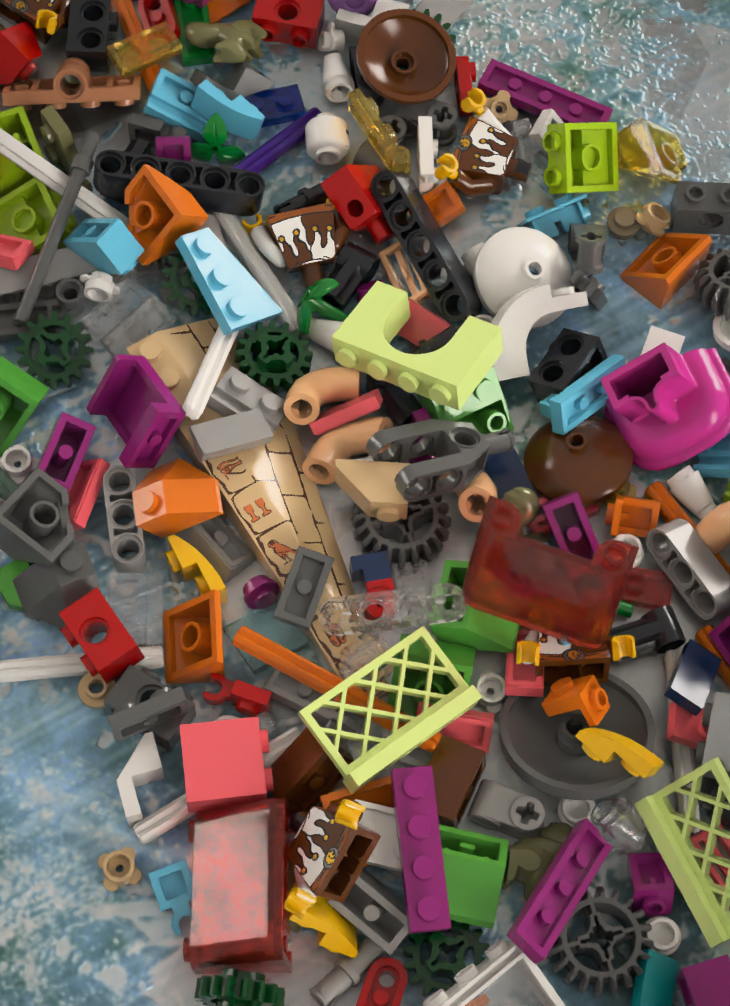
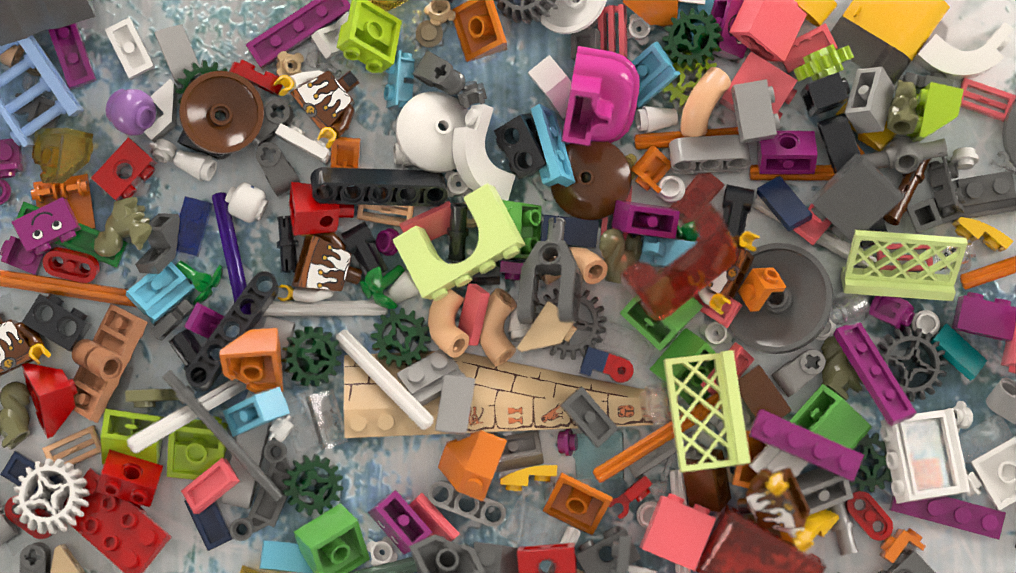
camera: 55 degrees left, 20 degrees up
magenta panel [86,354,186,468] -> none
clear yellow plate [106,21,182,79] -> none
wing [175,228,284,336] -> none
medium azure slope [190,79,265,140] -> none
clear beam [317,583,467,636] -> none
clear yellow plate [347,88,411,176] -> none
yellow slope [575,727,664,778] -> none

